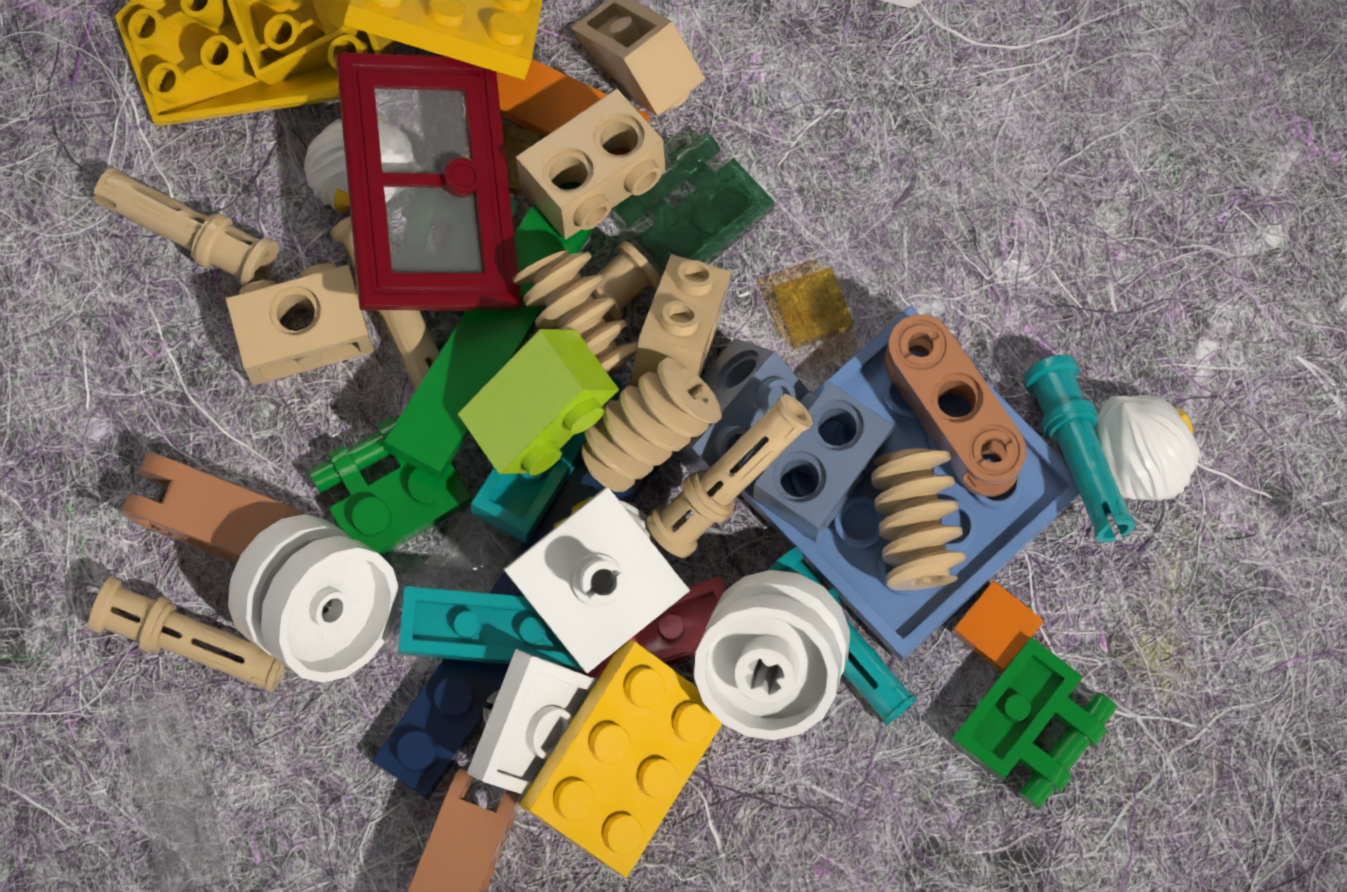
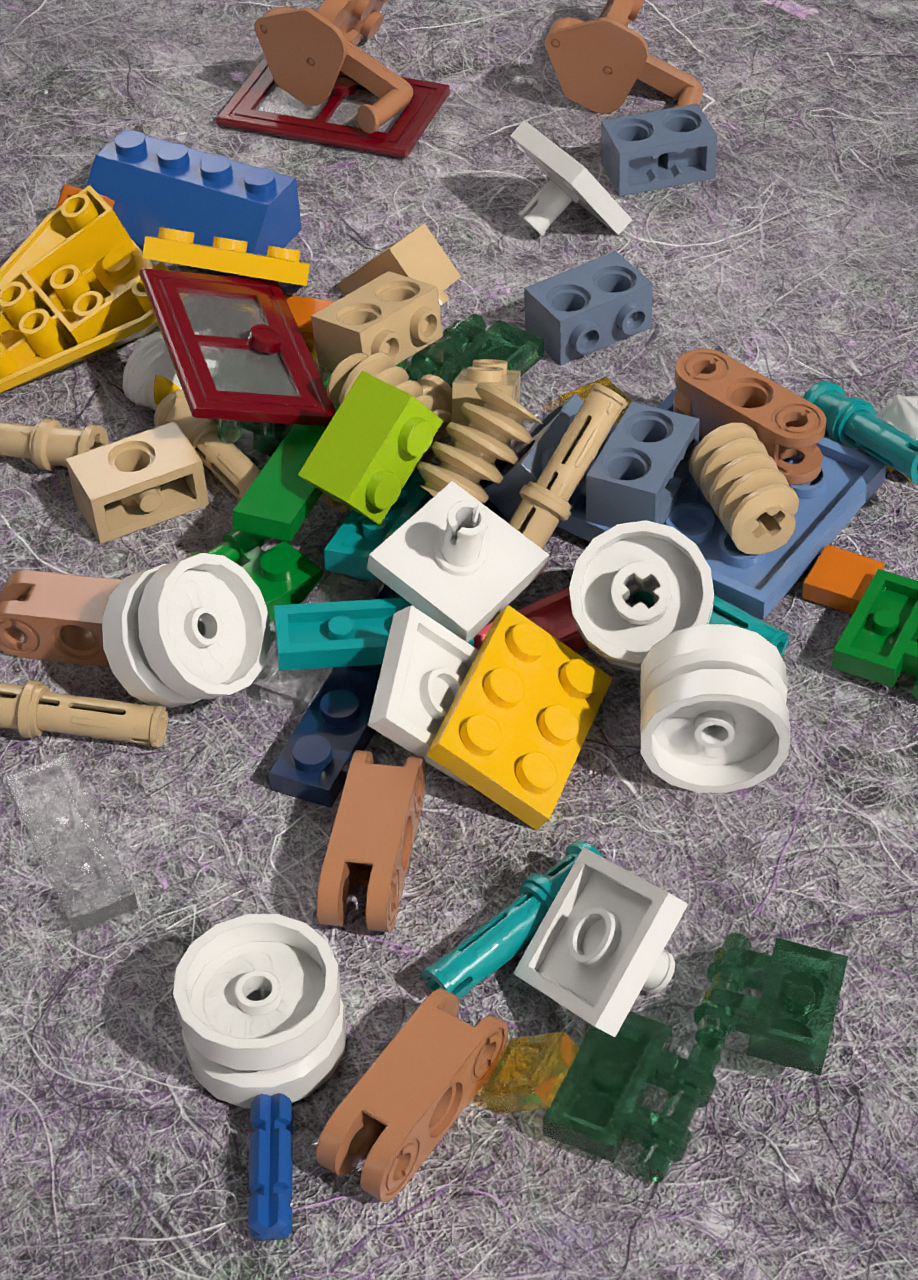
camera: 10 degrees left, 30 degrees down
none -> sand blue brick [524,251,653,366]
none -> white wheel [640,624,790,793]

